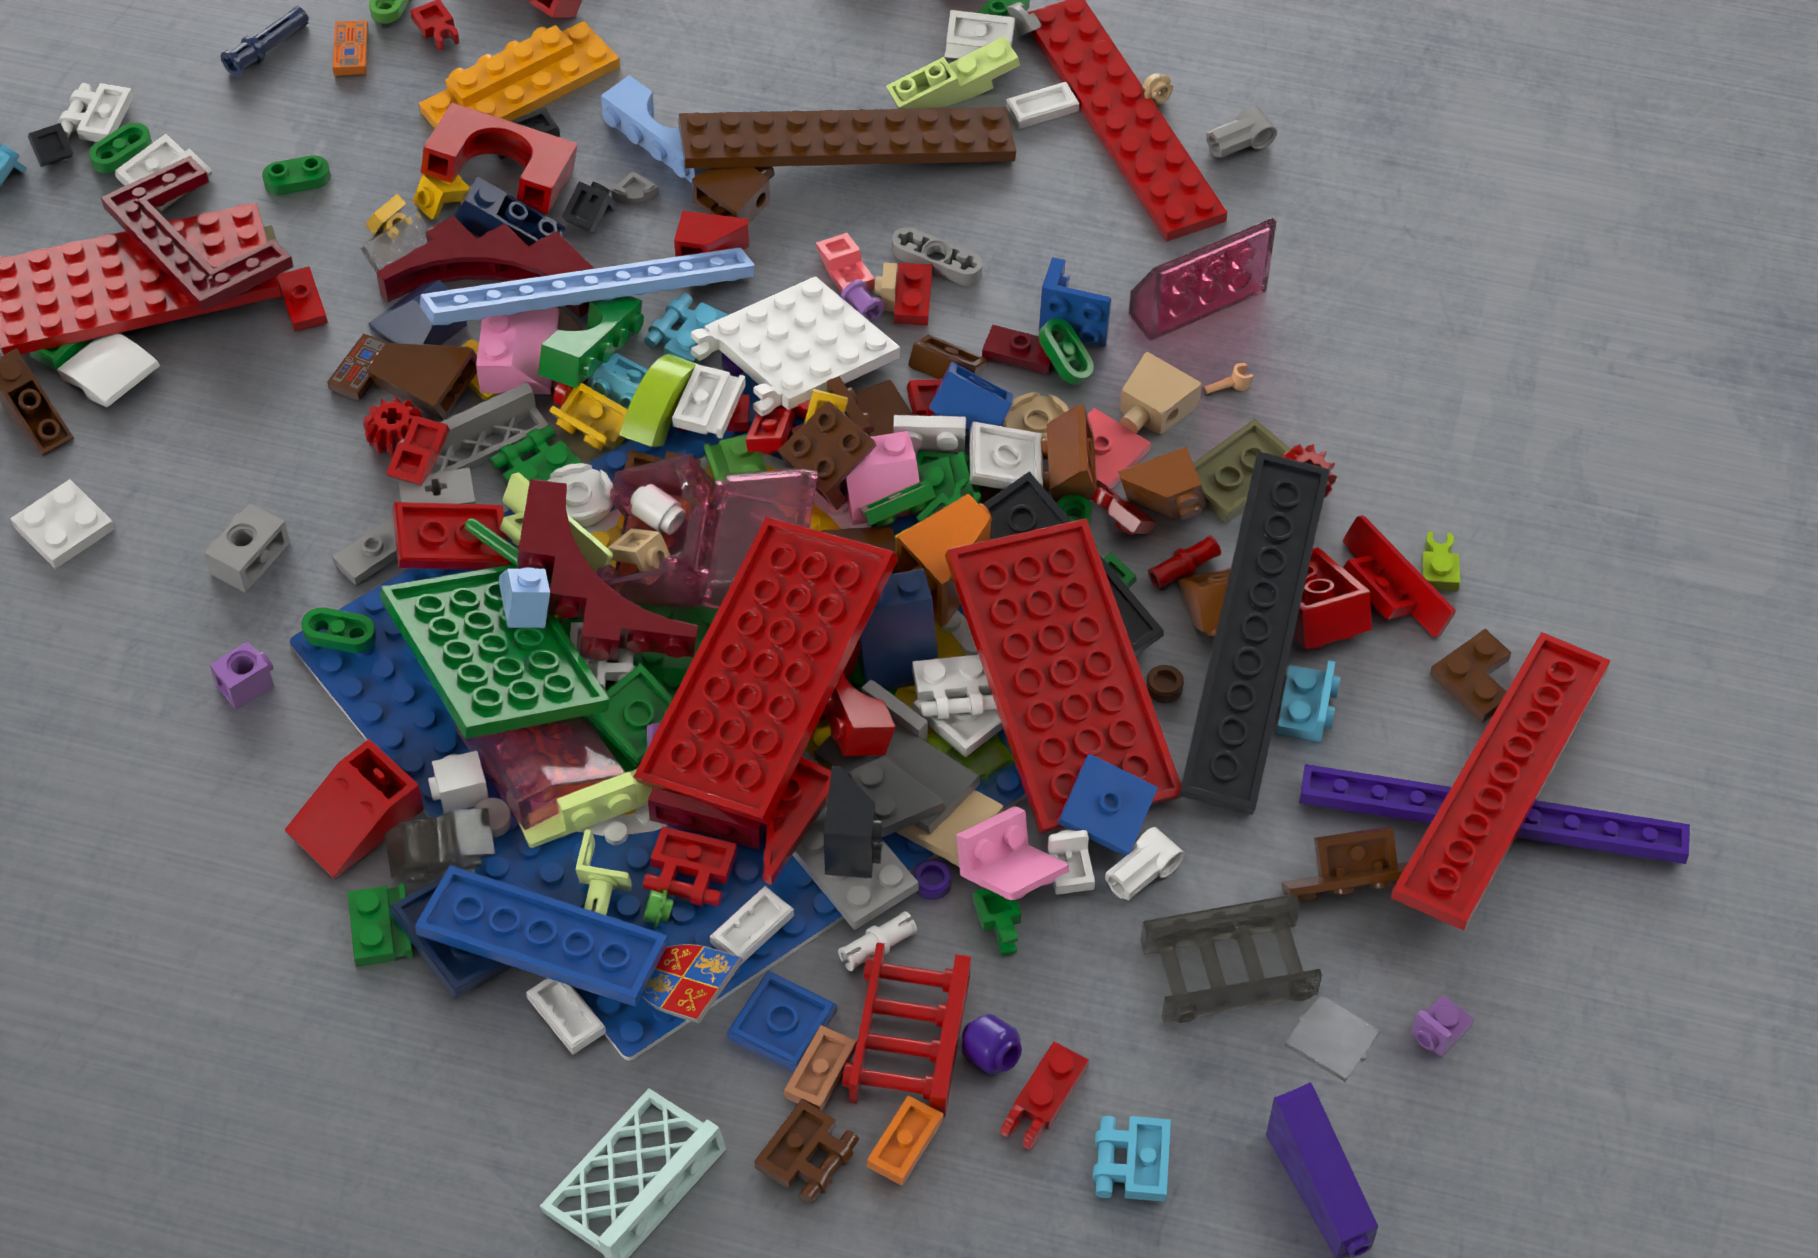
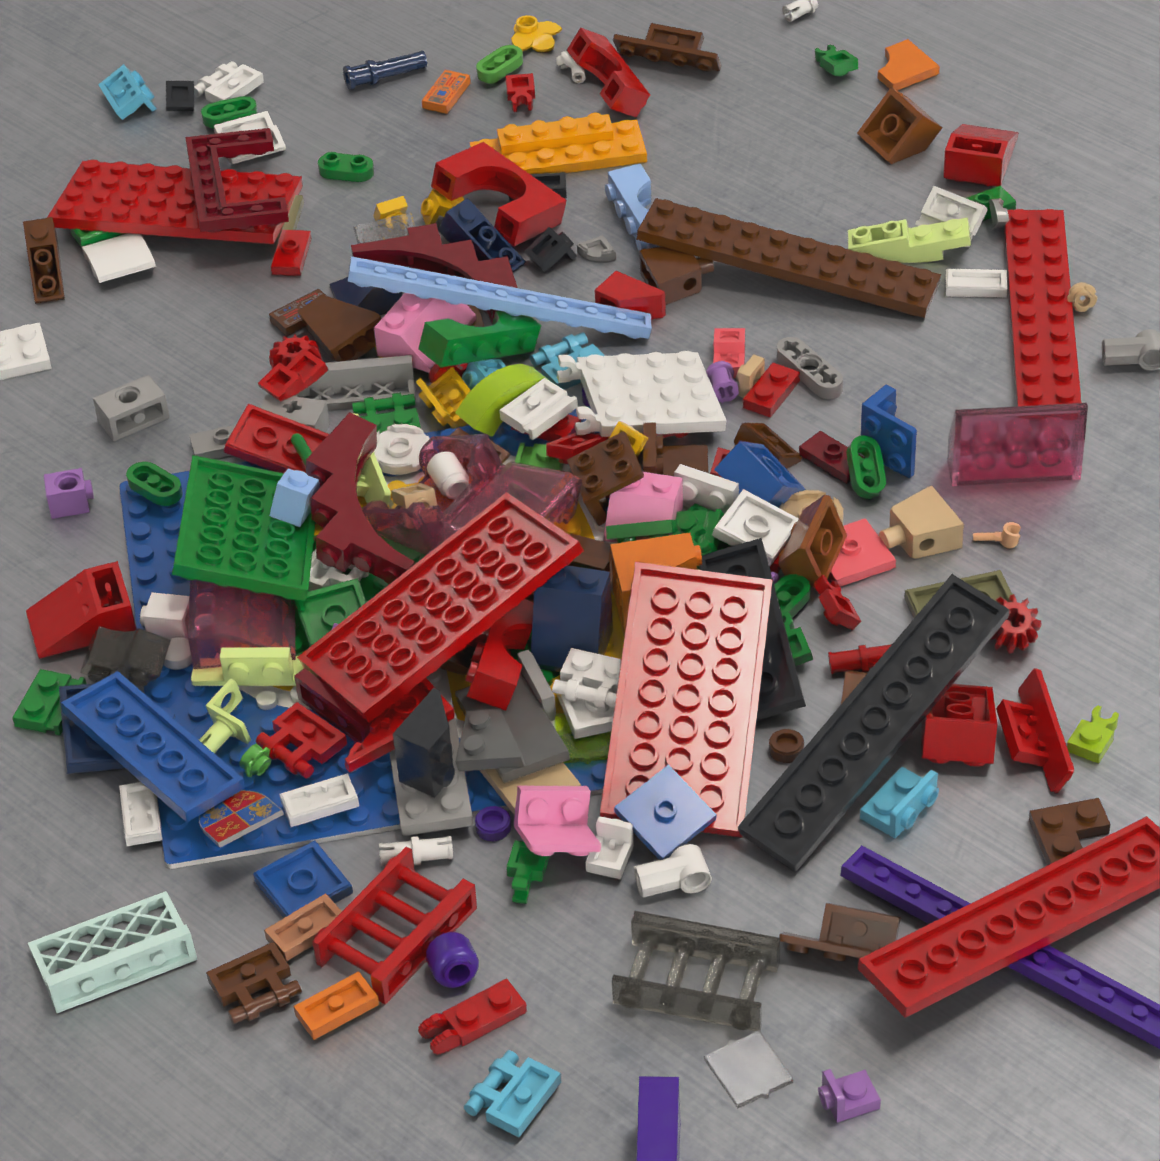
camera: 30 degrees right, 10 degrees down
dark orange slope [1118,446,1207,520] -> none

